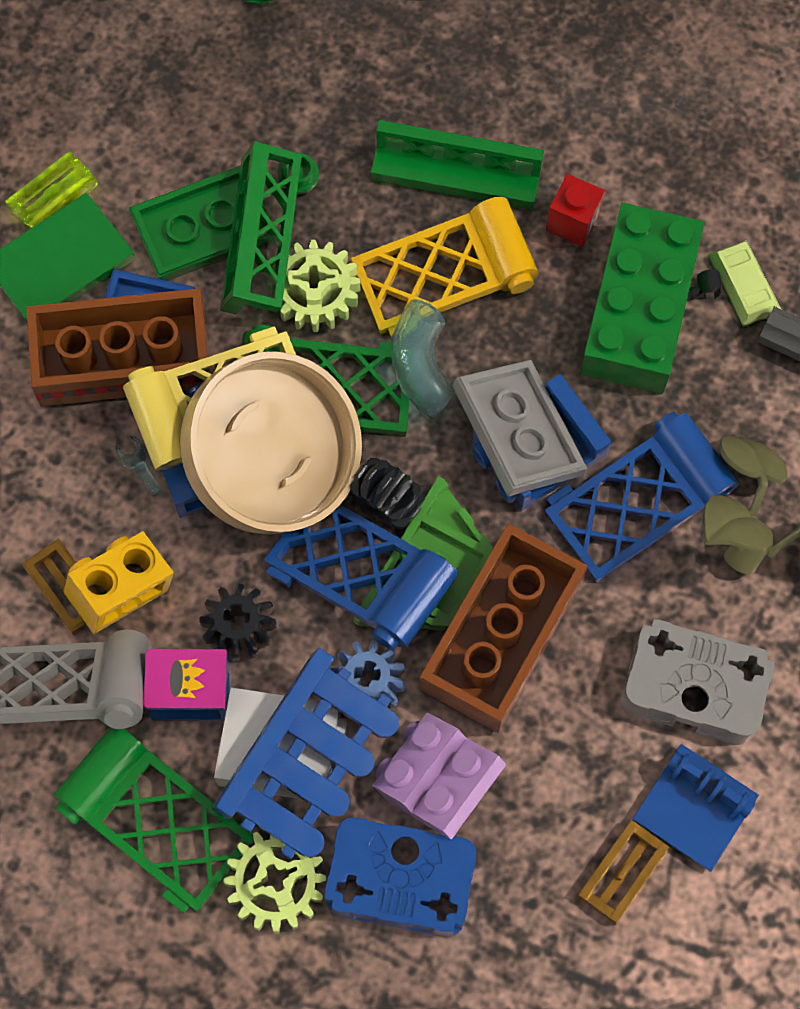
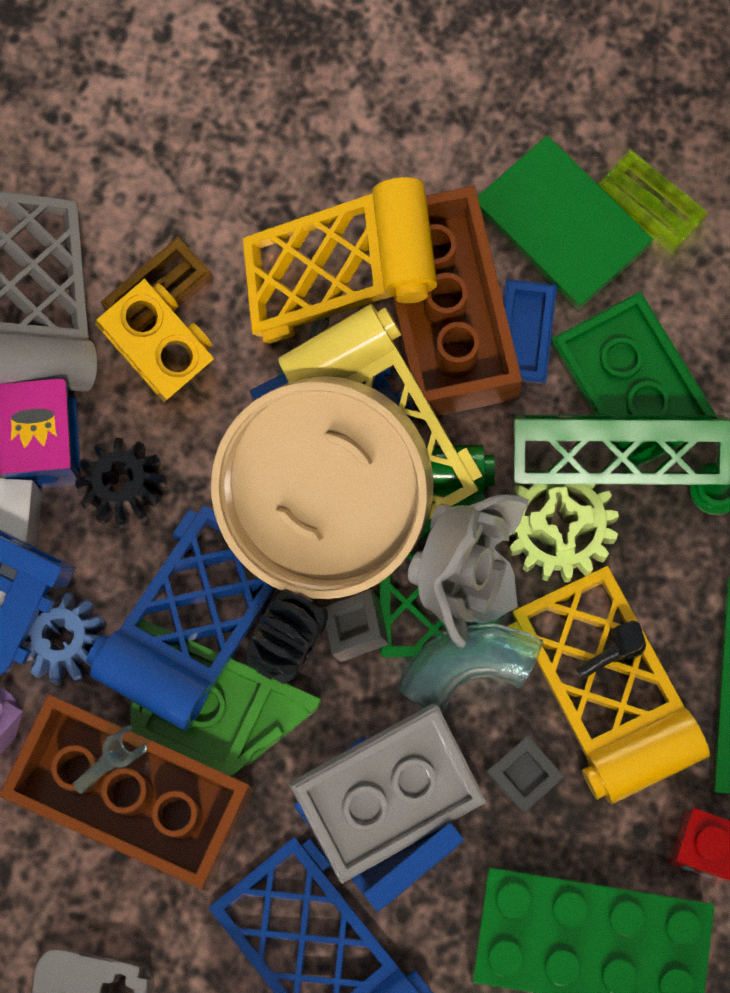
camera: 90 degrees right, 5 degrees up
none -> clear light blue hand [73,726,147,794]
none -> yellow piece [242,177,437,344]
none -> dark grey plate [325,589,389,662]
none -> light grey brick [408,494,529,648]
none -> dark grey plate [486,736,564,815]
none -> black hand [576,621,646,680]

